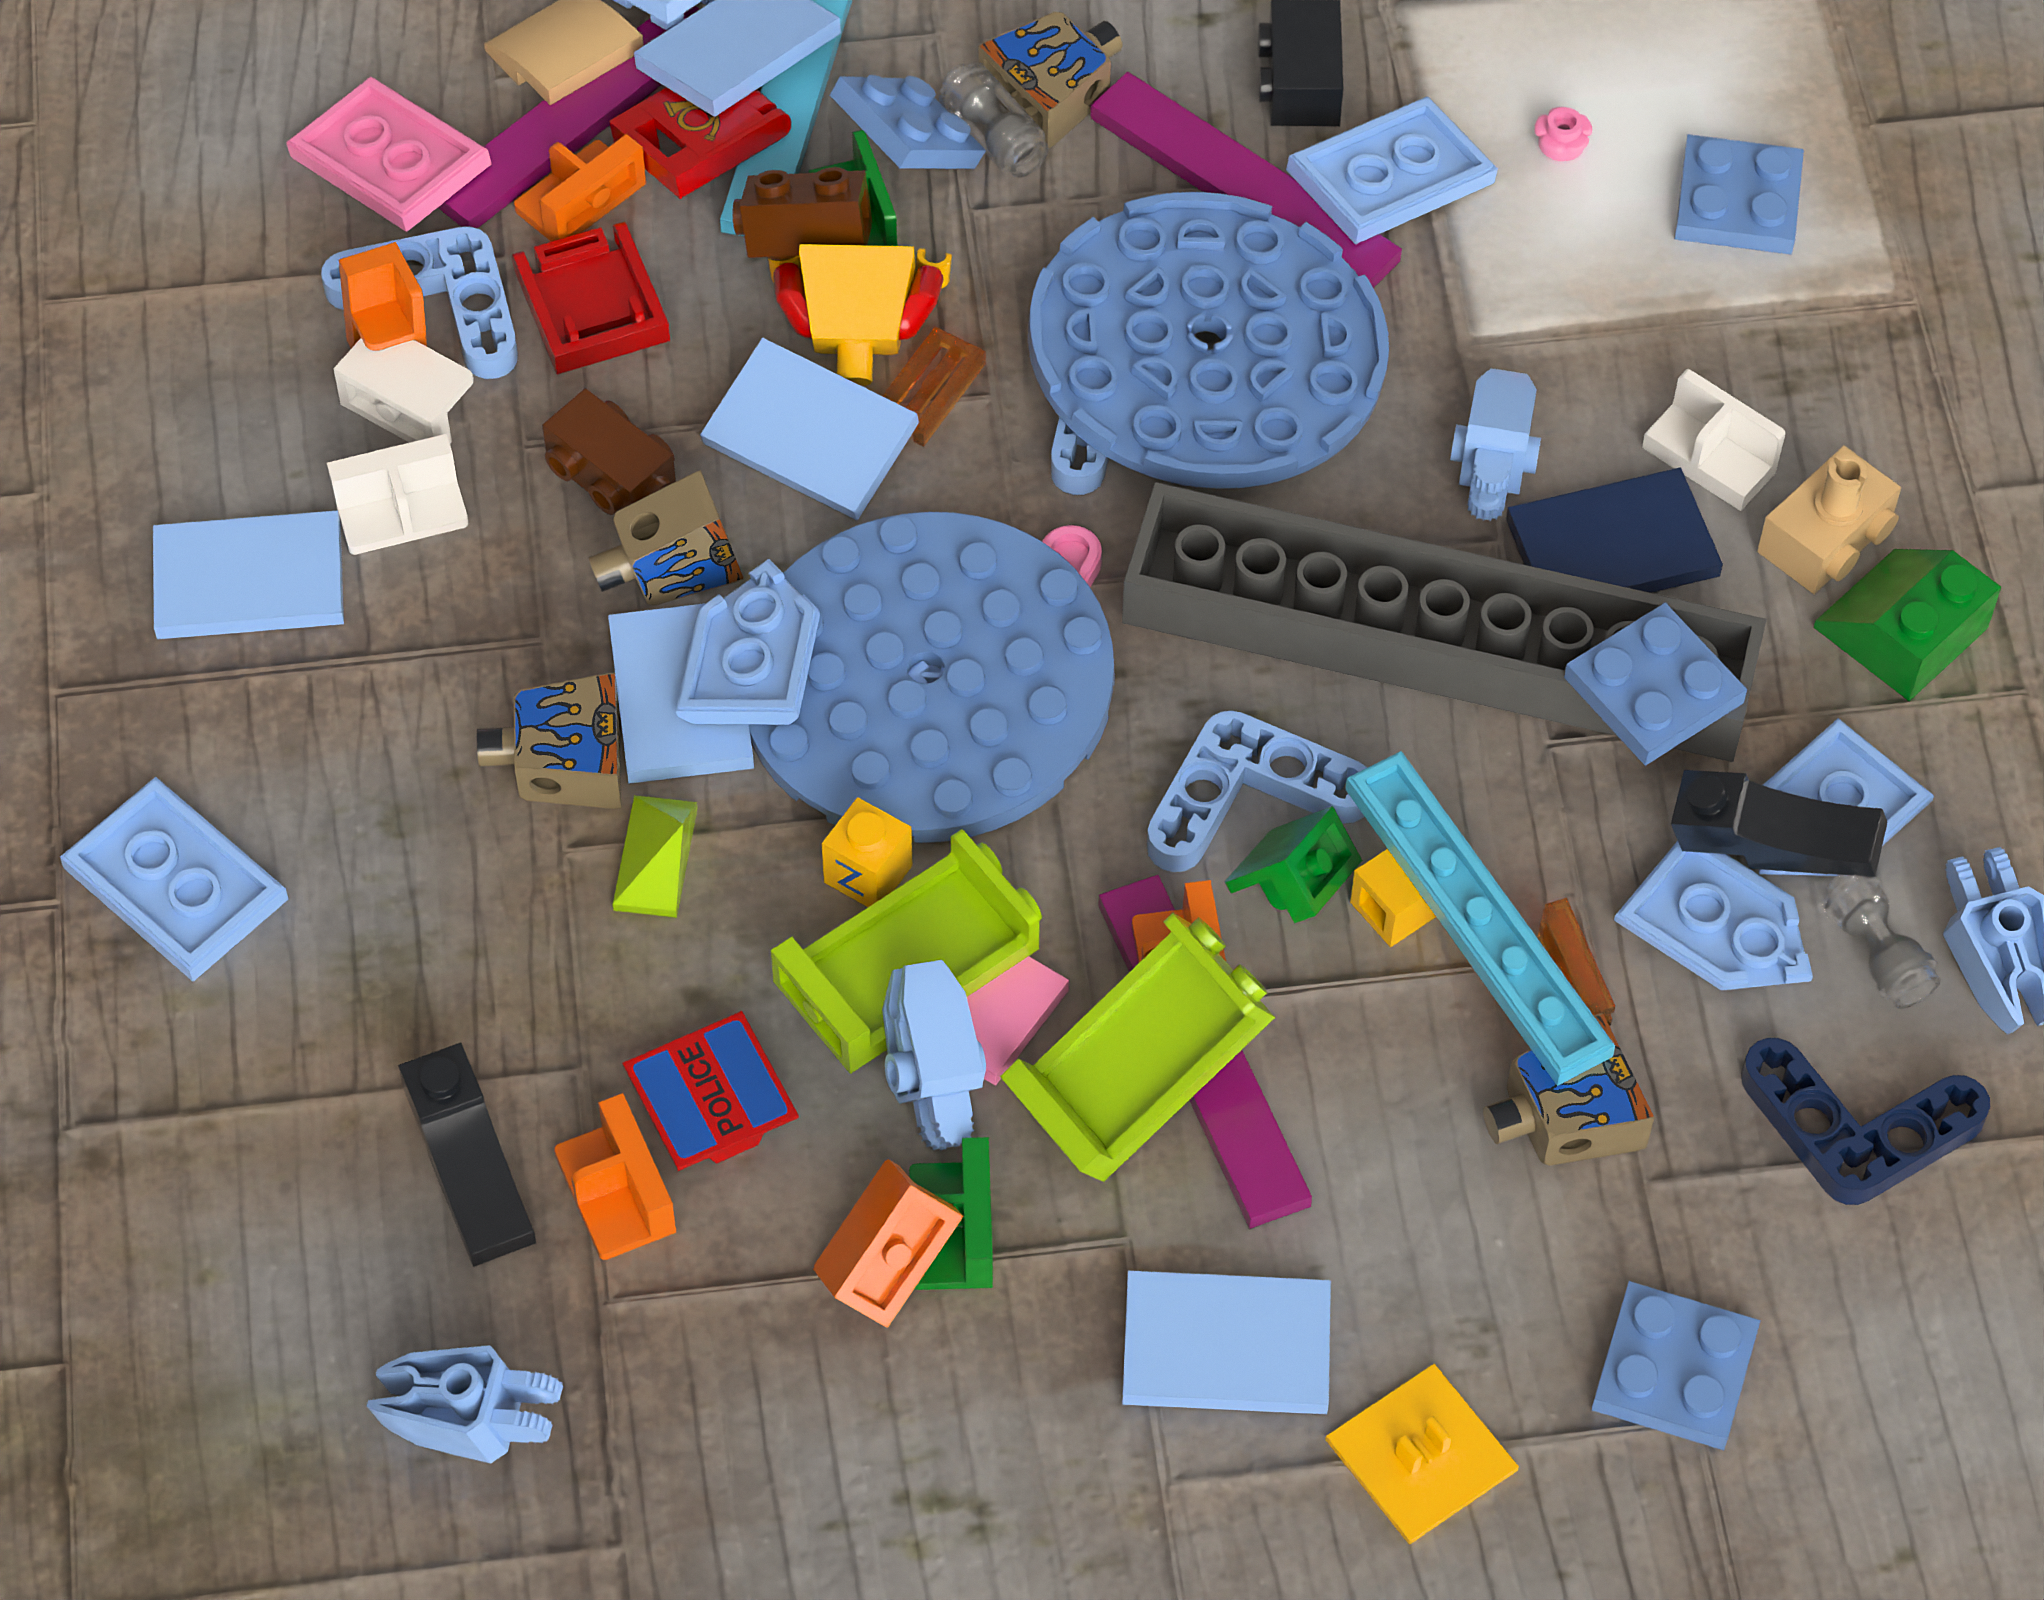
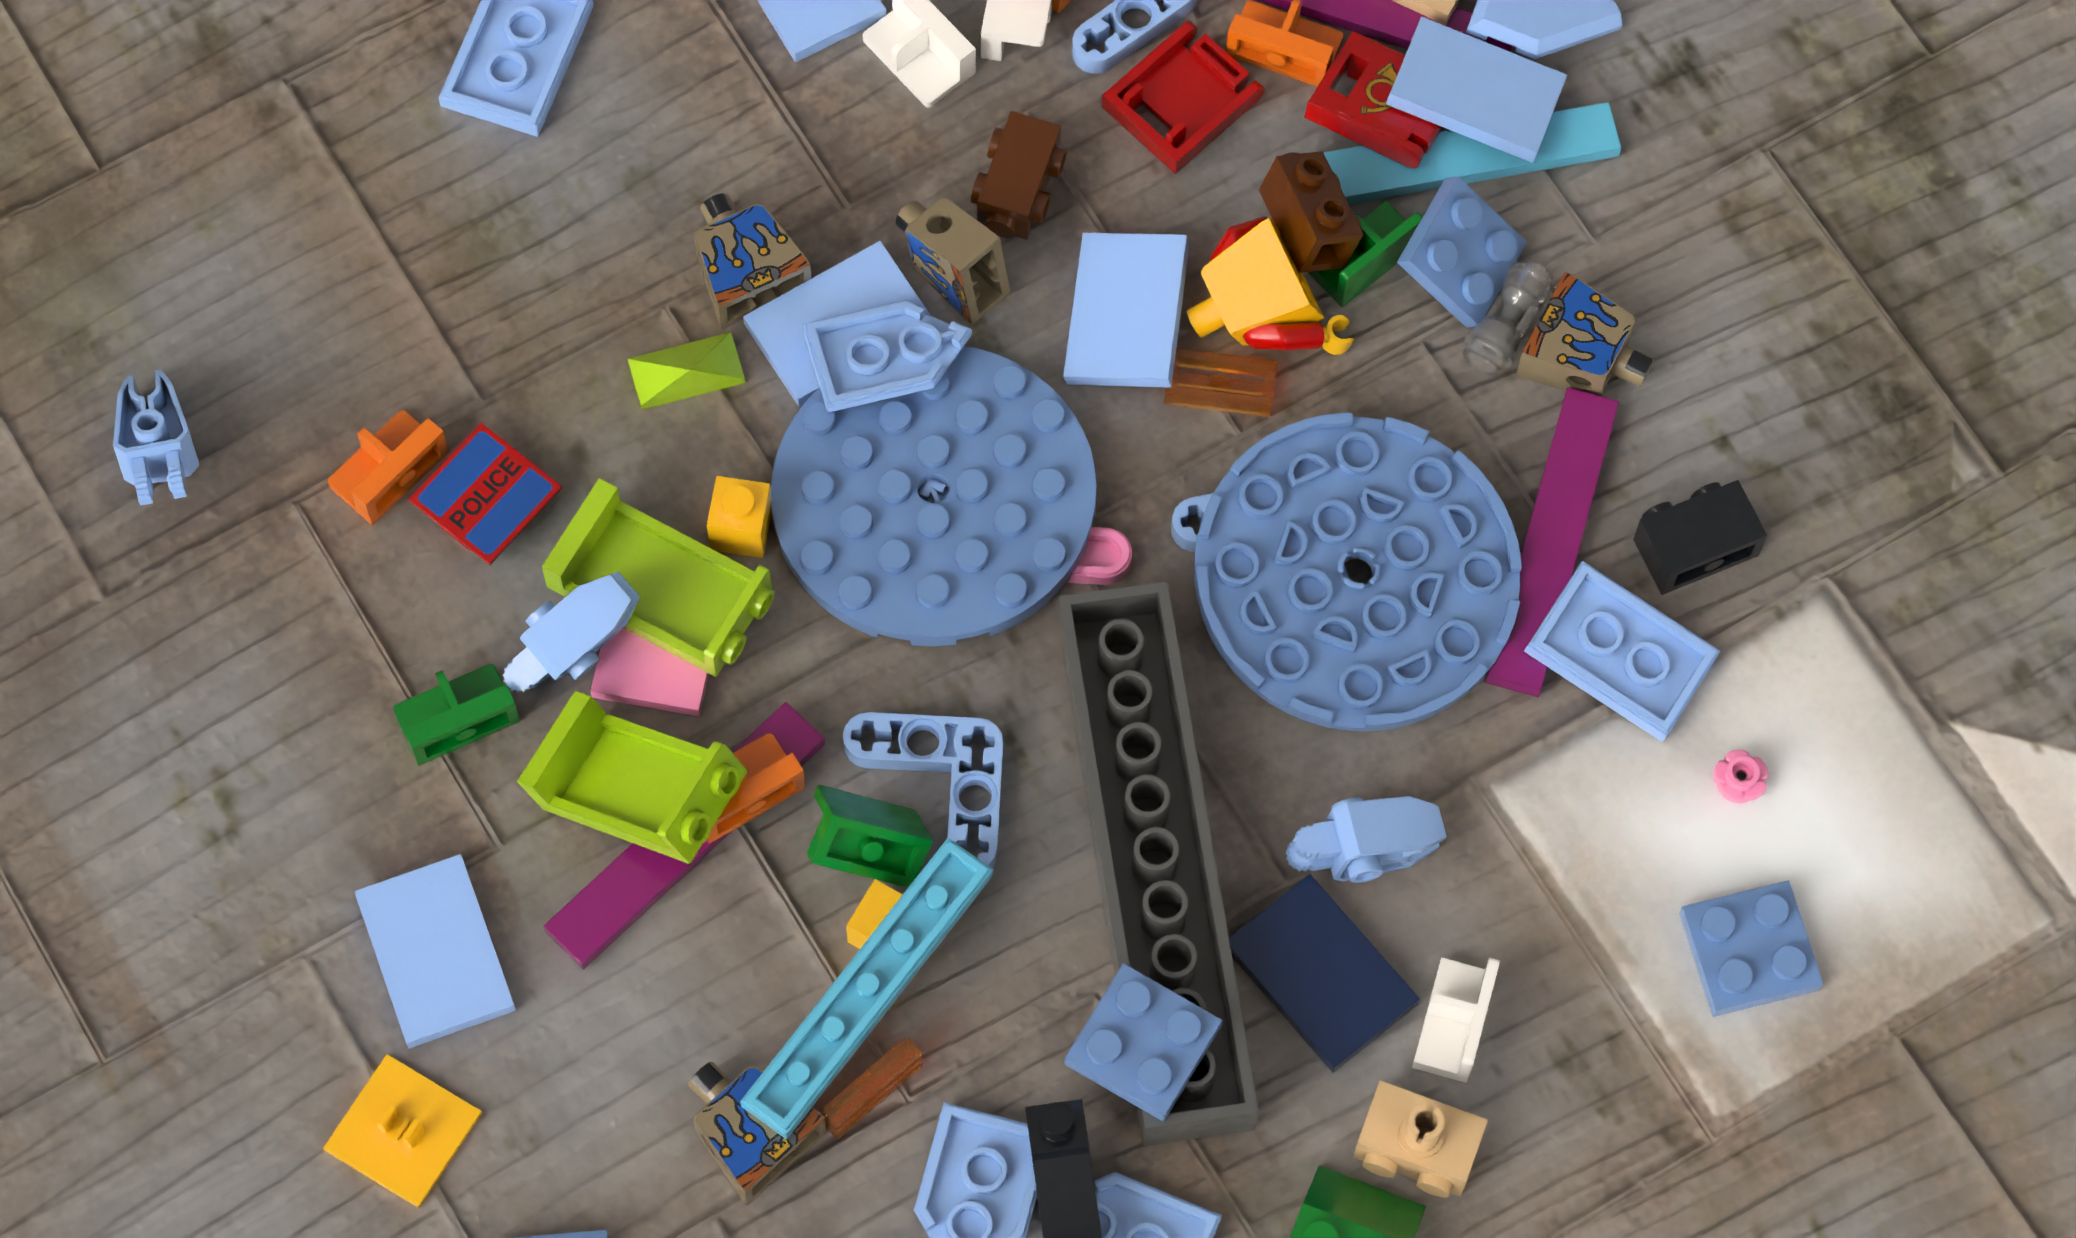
camera: 65 degrees right, 10 degrees up
black slope [398,1042,536,1267] -> none
orange panel [813,1159,963,1328] -> none

